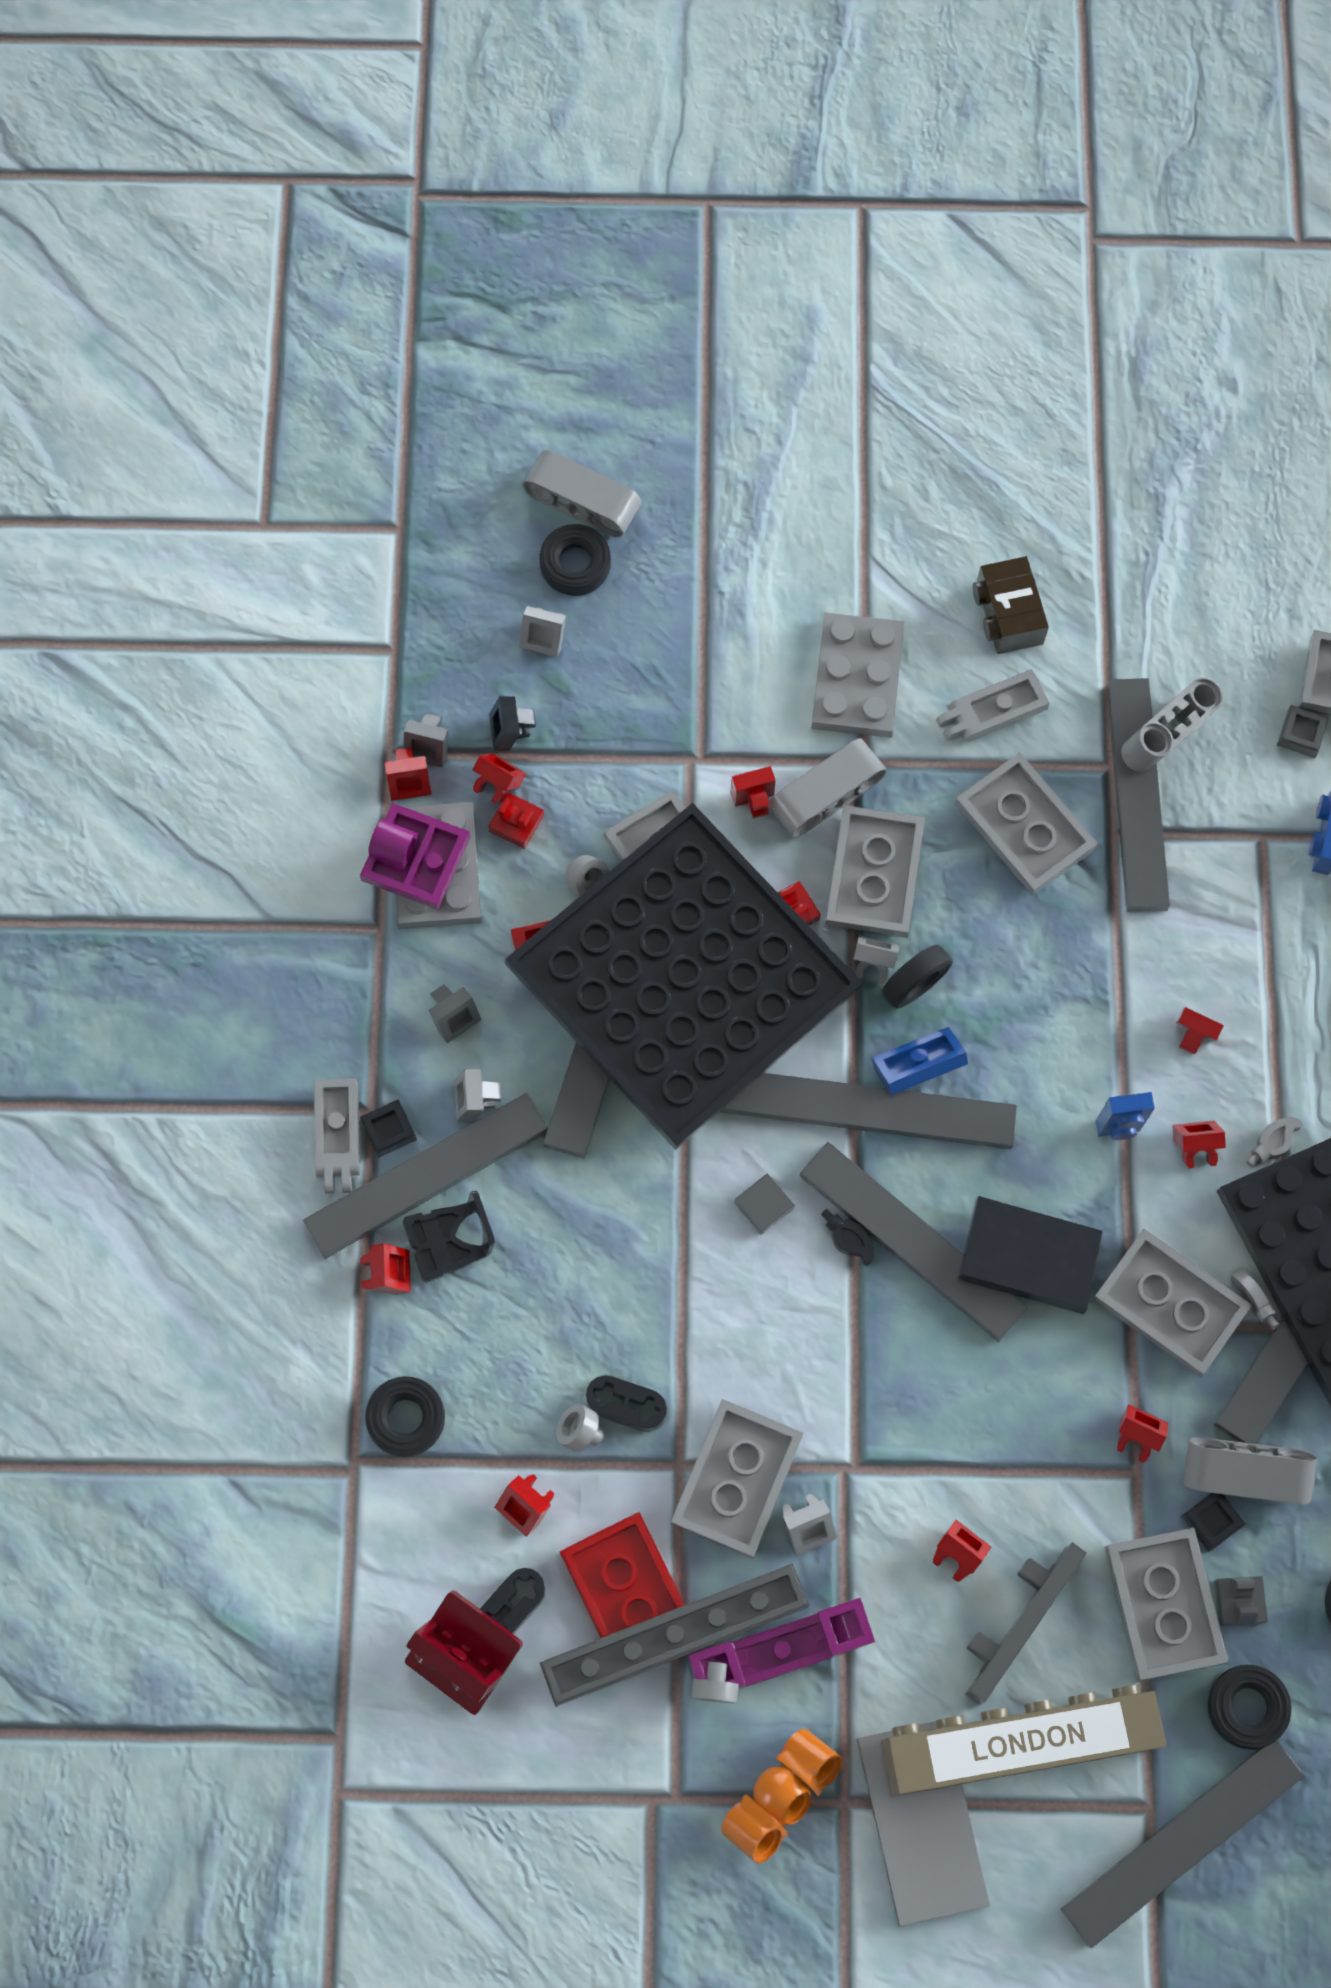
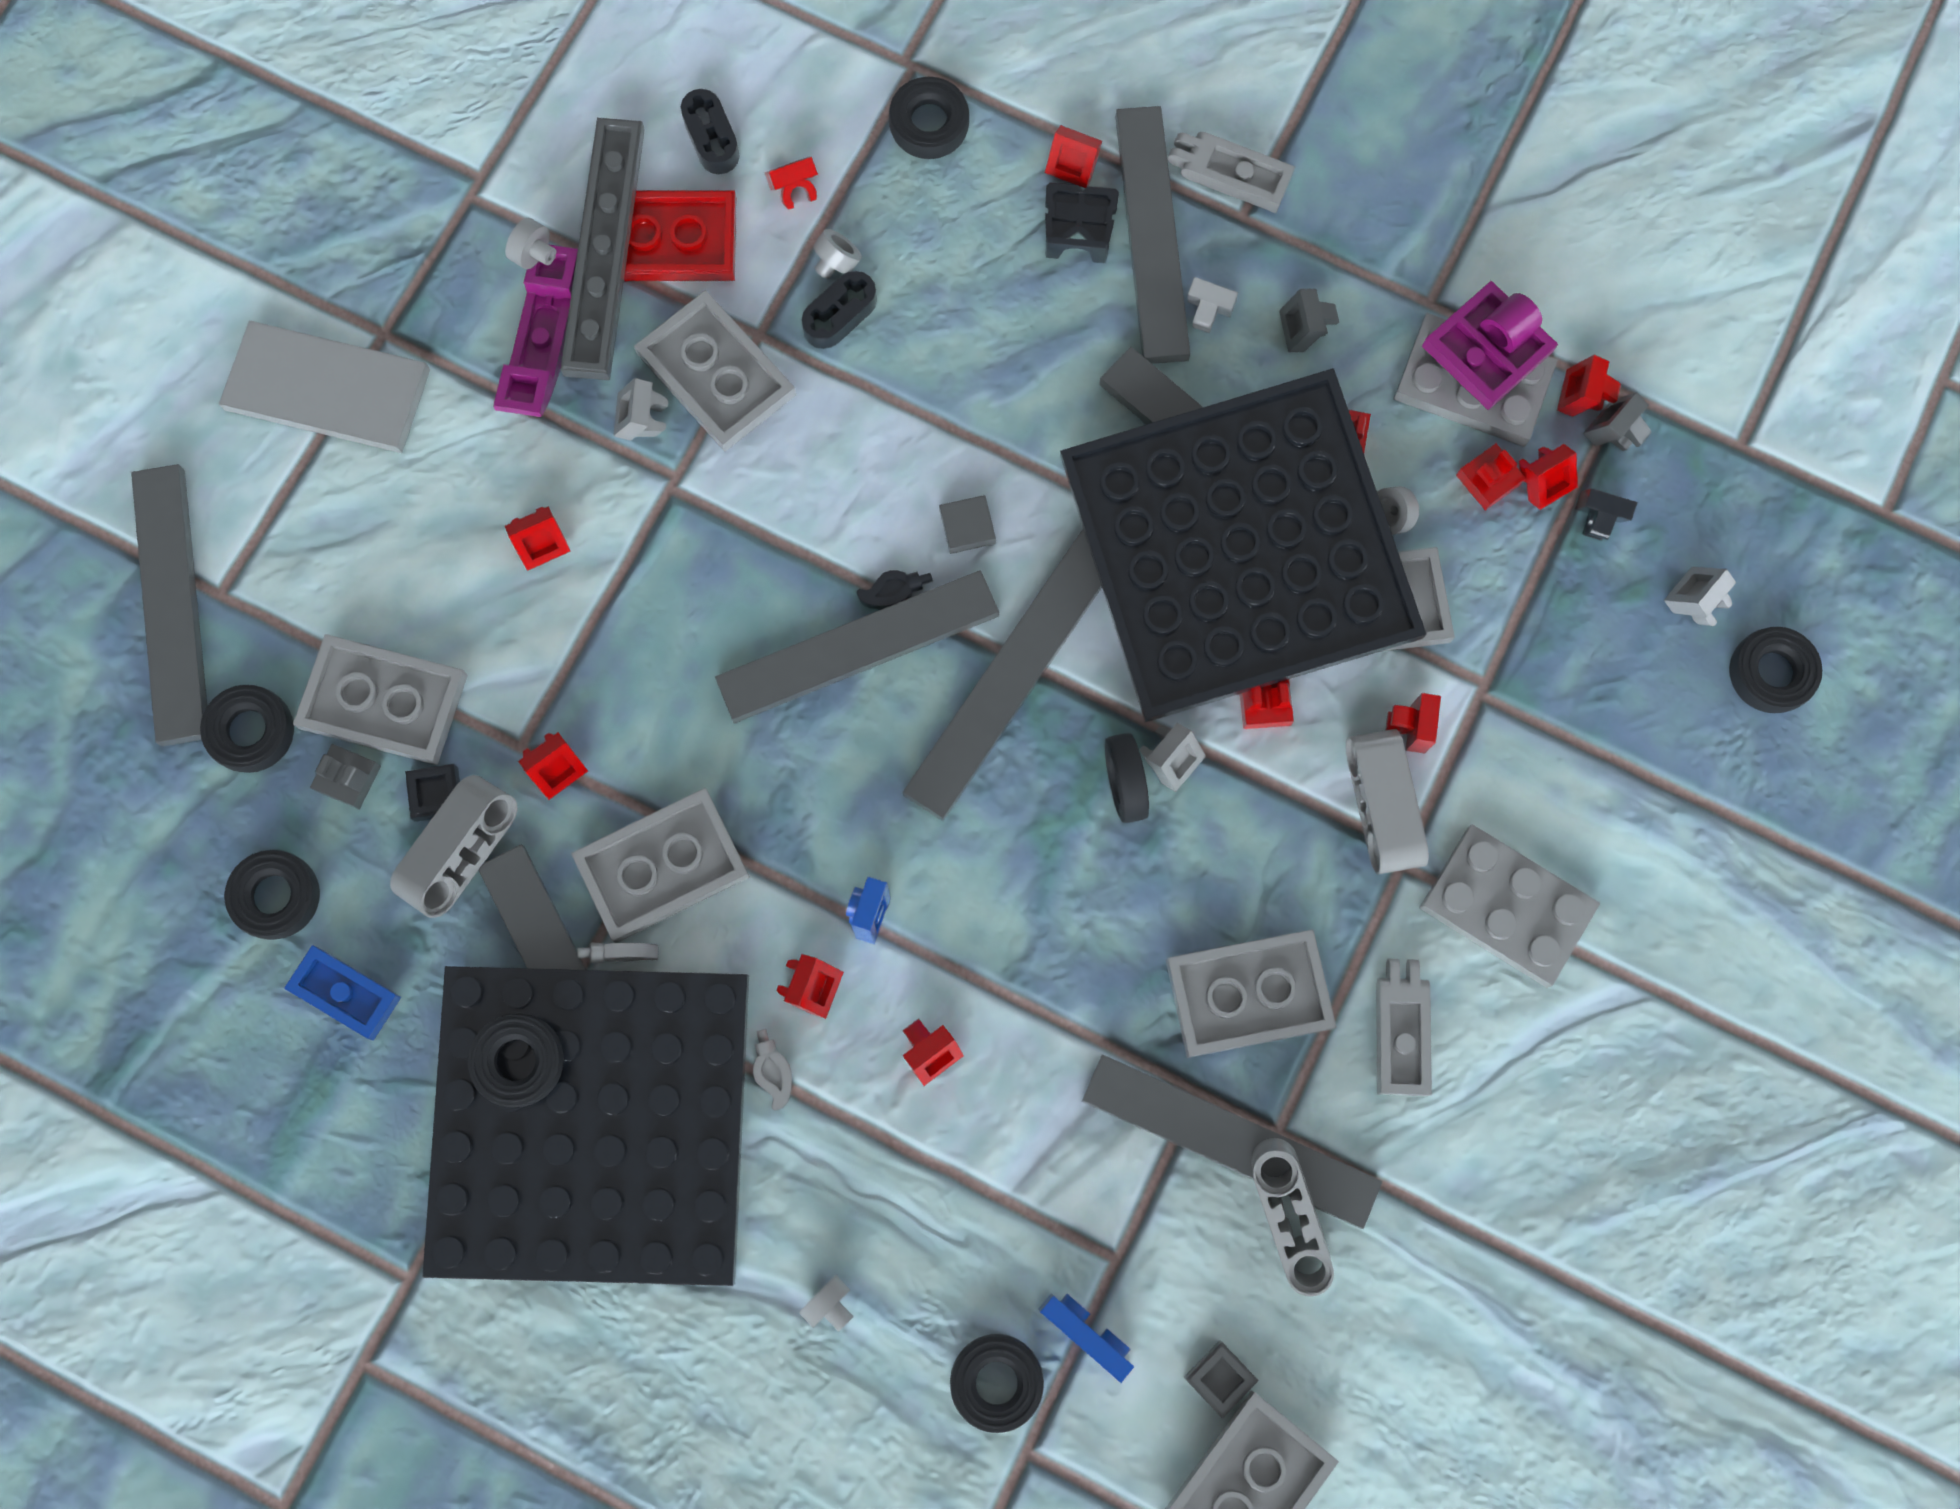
camera: 115 degrees right, 5 degrees up
black tile [360,1099,417,1158] -> none
dark red bracket [405,1590,523,1715] -> none
light grey beam [522,450,642,537] -> none
orange piece [721,1729,842,1863] -> none
light grey plate [825,805,925,938] -> none
blue plate [872,1027,968,1095] -> none
brick [881,1684,1167,1797] -> none
black tile [958,1196,1103,1314] -> none
dark grey hinge [965,1542,1087,1705] -> none
dark brown brick [972,556,1049,654] -> none

